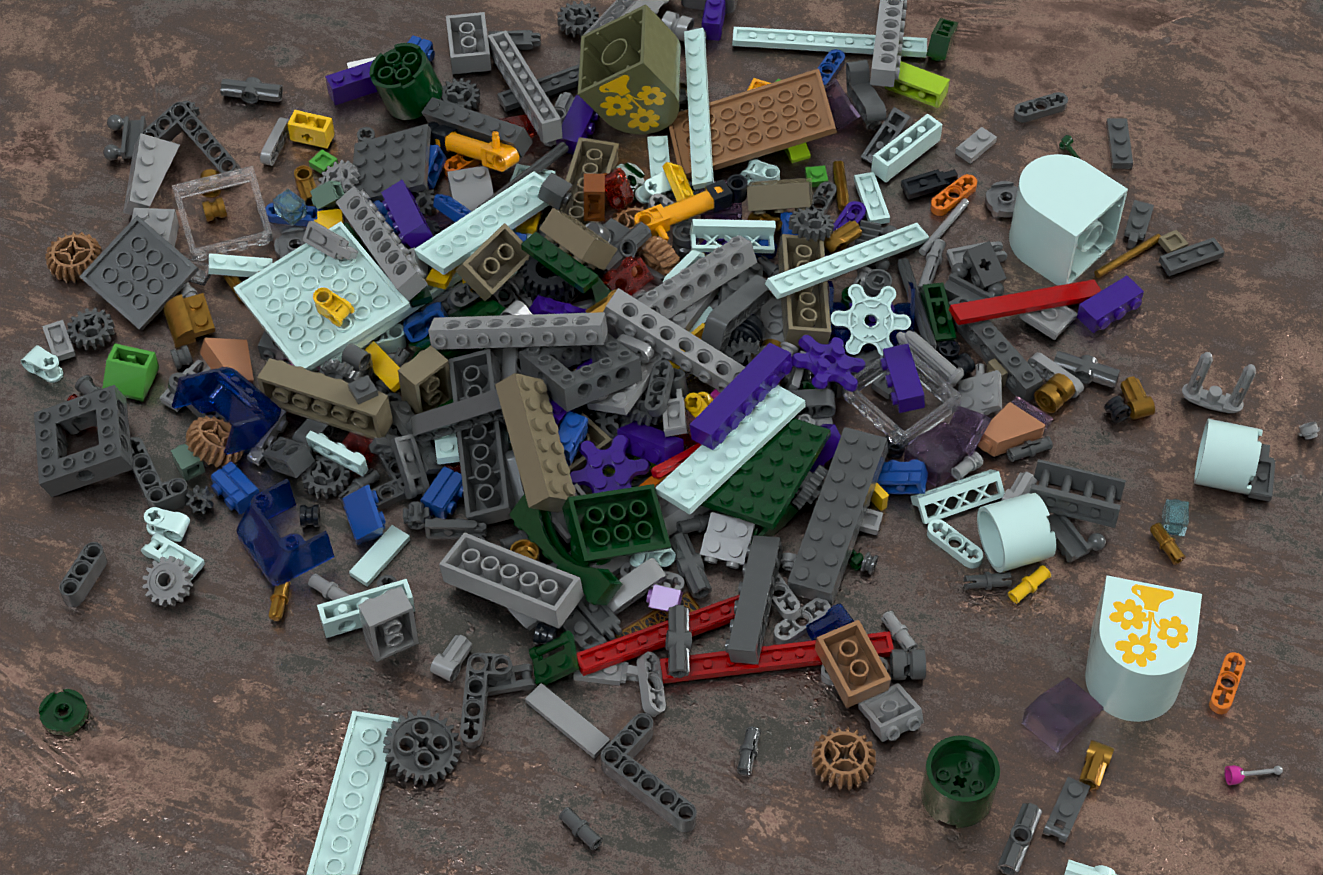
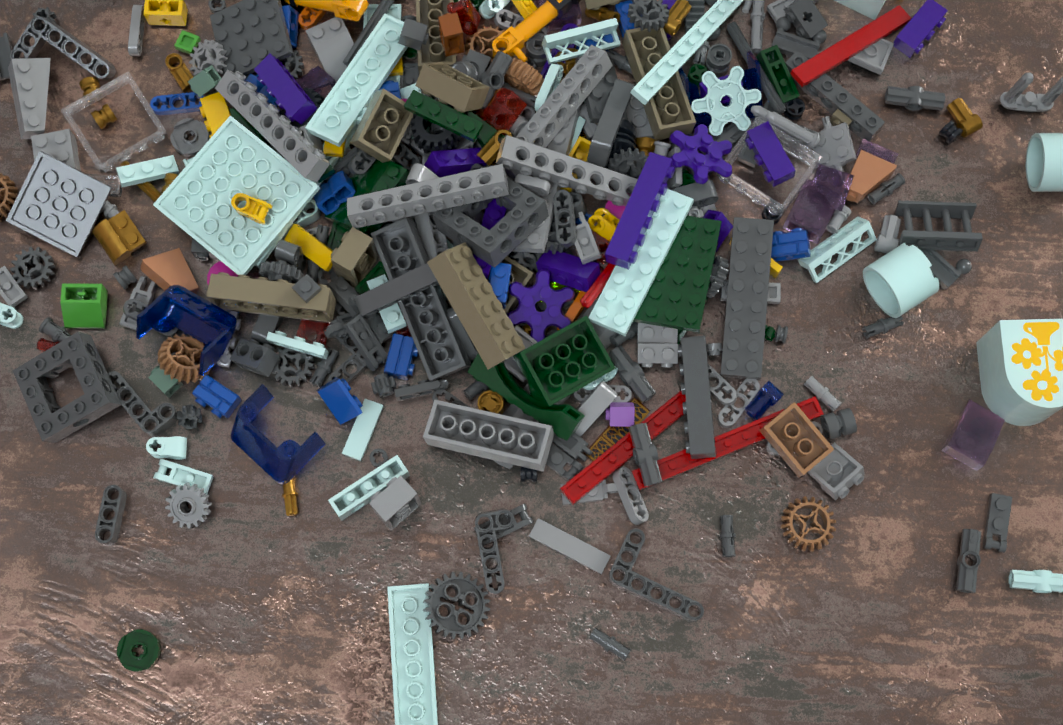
camera: 15 degrees left, 20 degrees up
clear light blue brick [273,189,307,226] -> none
black wheel [300,504,320,527] -> none
light grey hinge [303,221,358,260] -> none
light grey pin [308,573,350,600] -> none
light grey piece [430,635,473,682] -> none
blue beam [433,194,472,222] -> none
dark green plate [529,630,579,686] -> none
dark green brick [921,735,1000,828] -> none
light aqua beam [927,519,983,569] -> none
black wheel [950,353,975,379] -> none
yellow pin [1008,565,1051,604] -> none
light grey beam [1028,352,1084,398] -> none
pearl gold wheel [1034,373,1076,413] -> none
pearl gold piece [1079,740,1114,790] -> none
pearl gold axle [1150,522,1186,565] -> none
clear light blue brick [1162,499,1189,536] -> none

